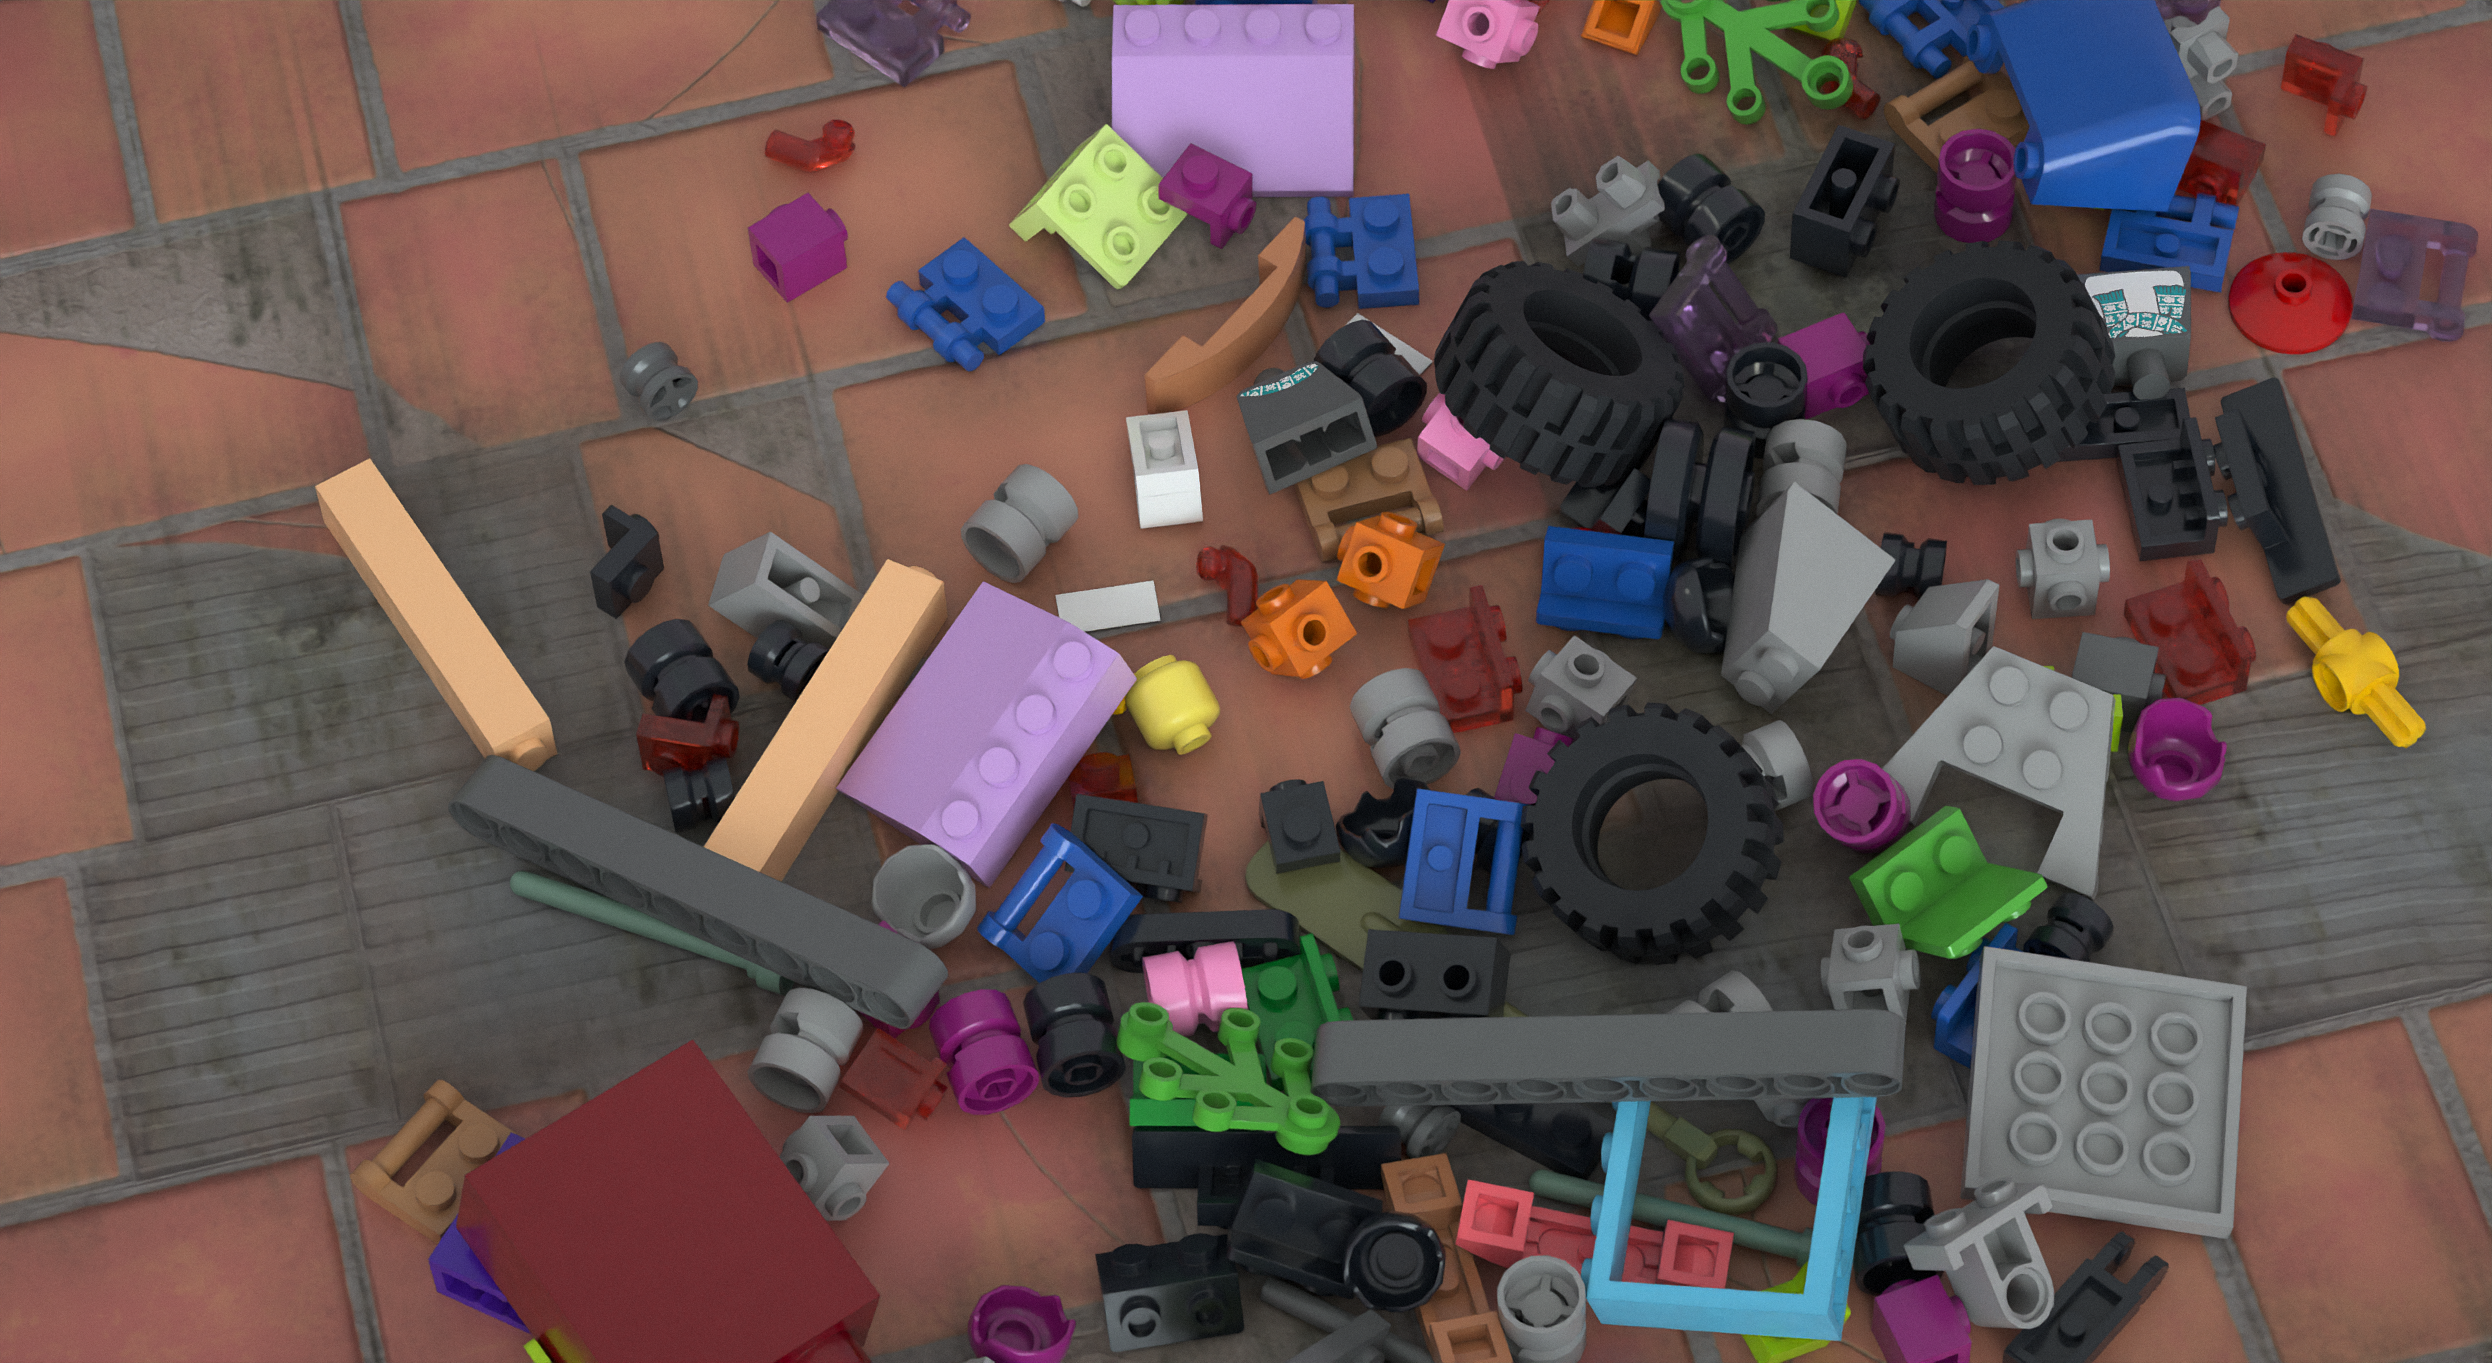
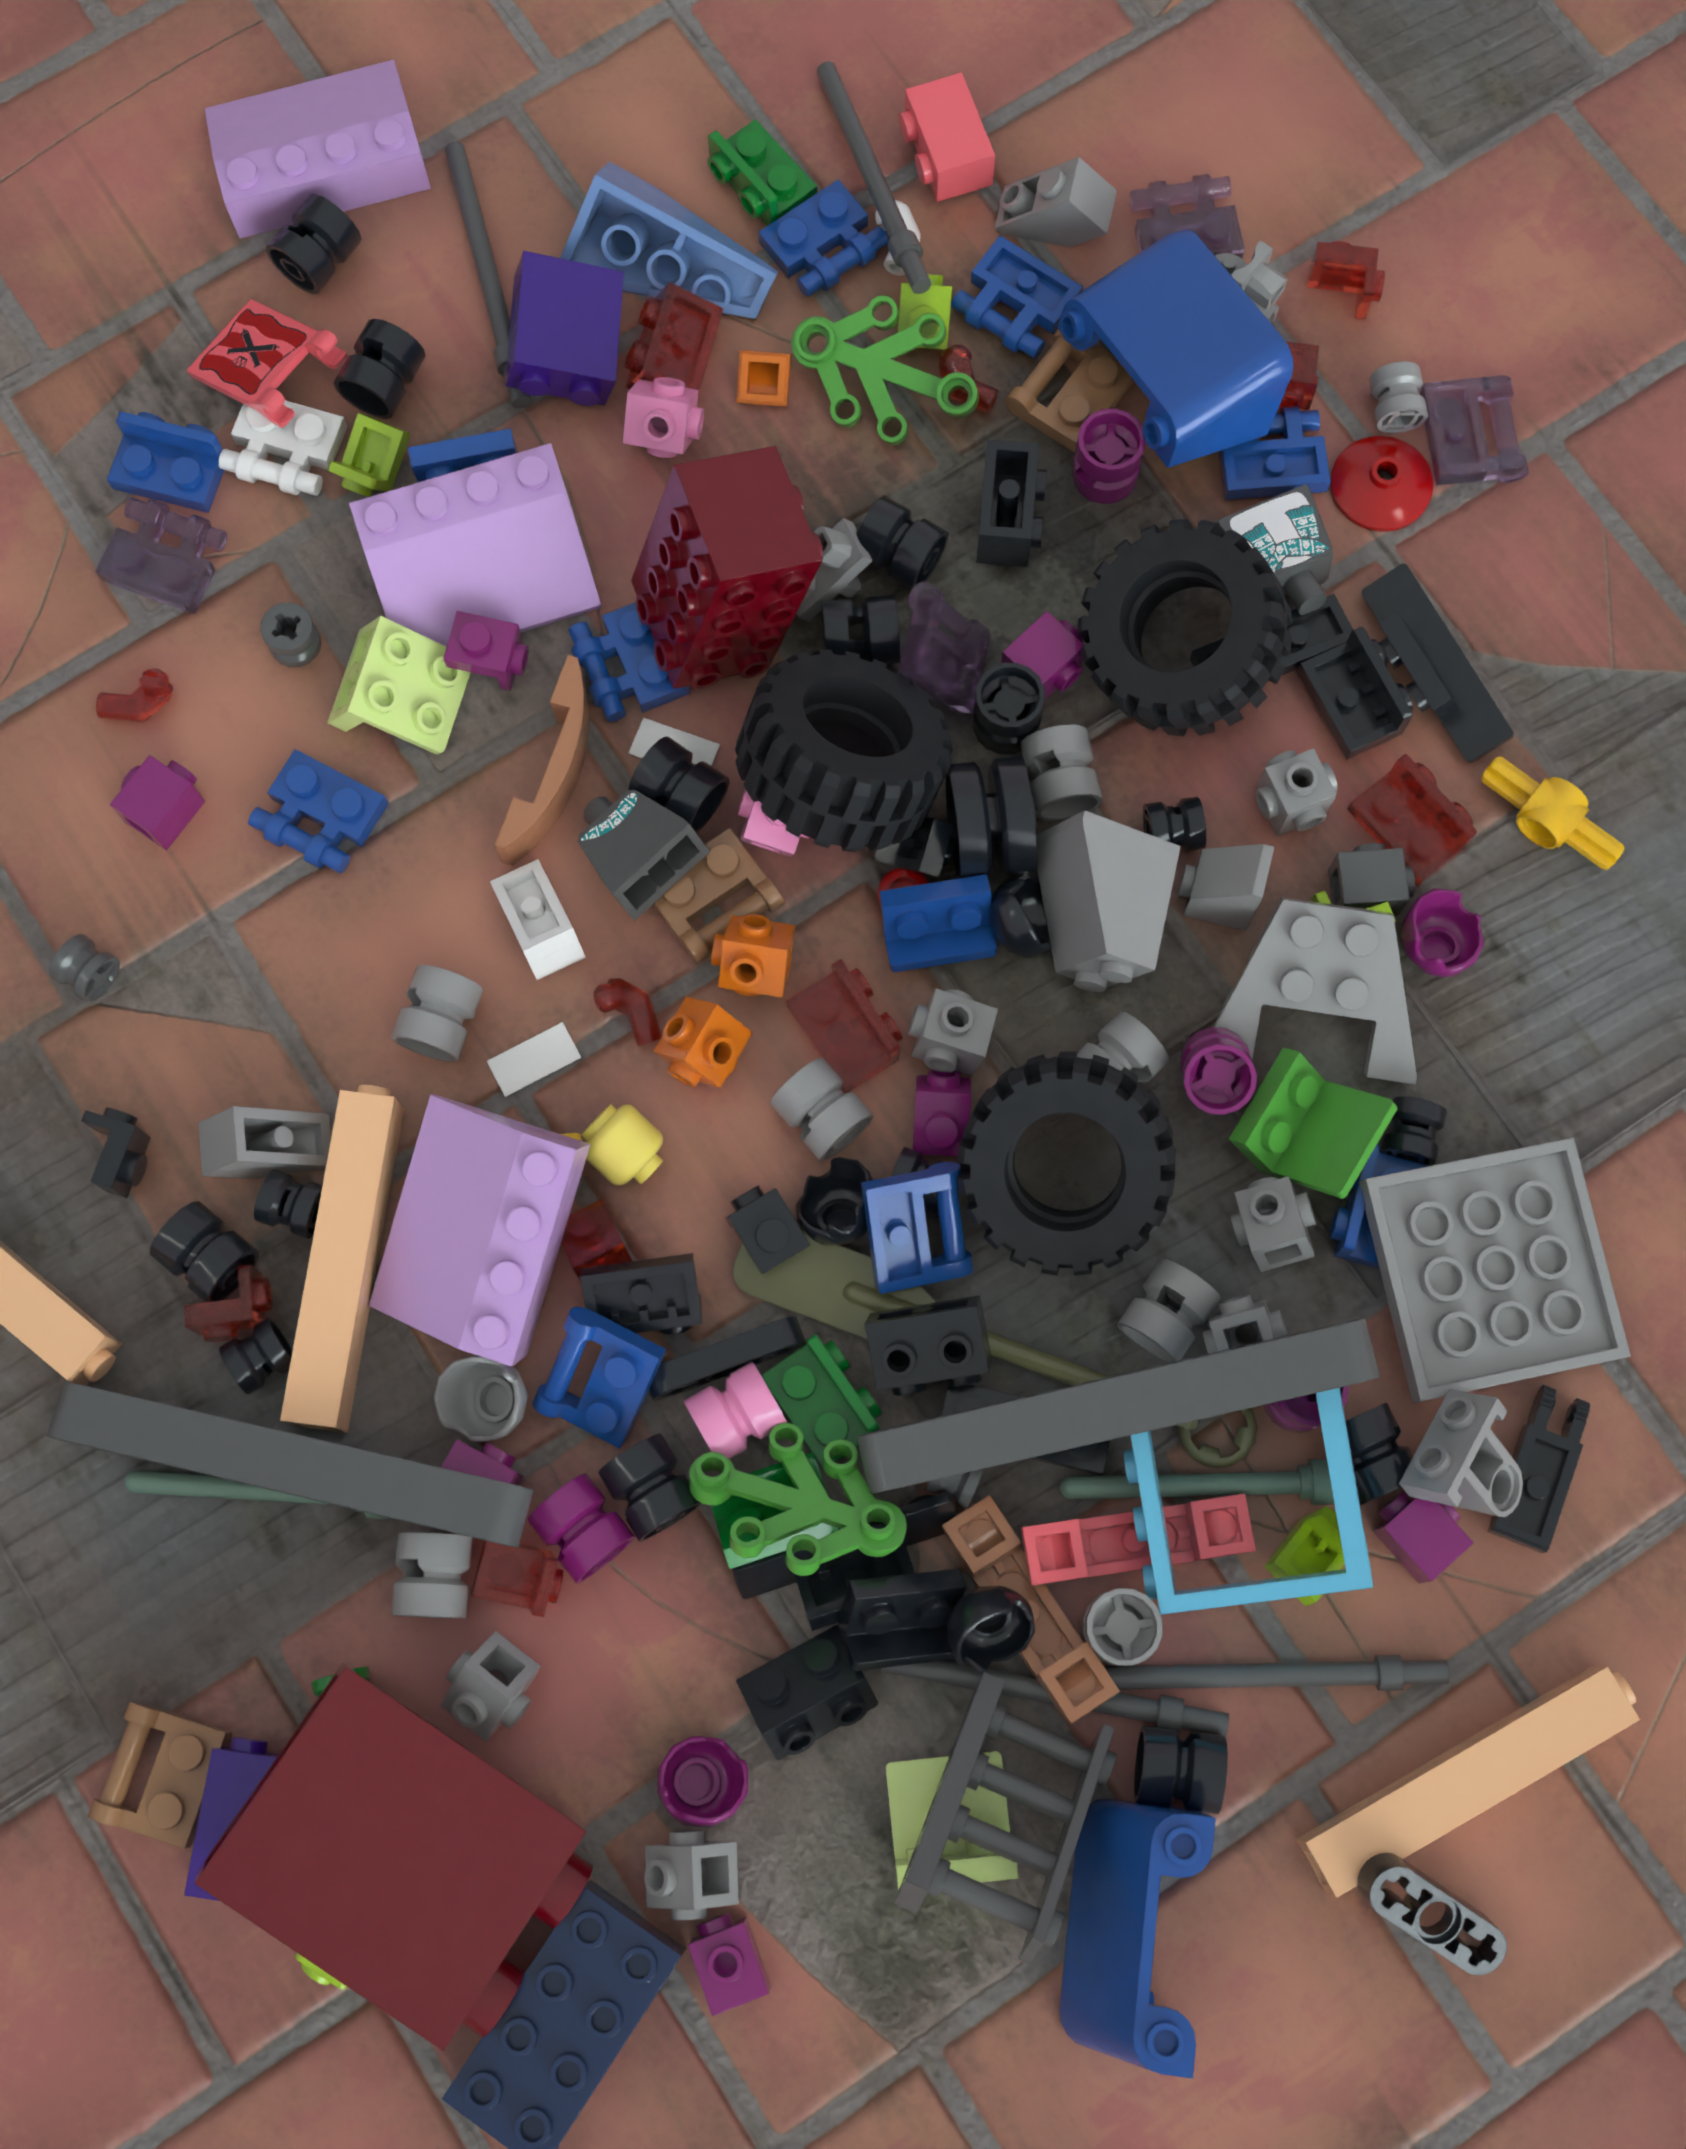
camera: 20 degrees left, 20 degrees up
none -> dark grey wheel [260,602,321,667]
none -> dark red brick [631,446,823,689]

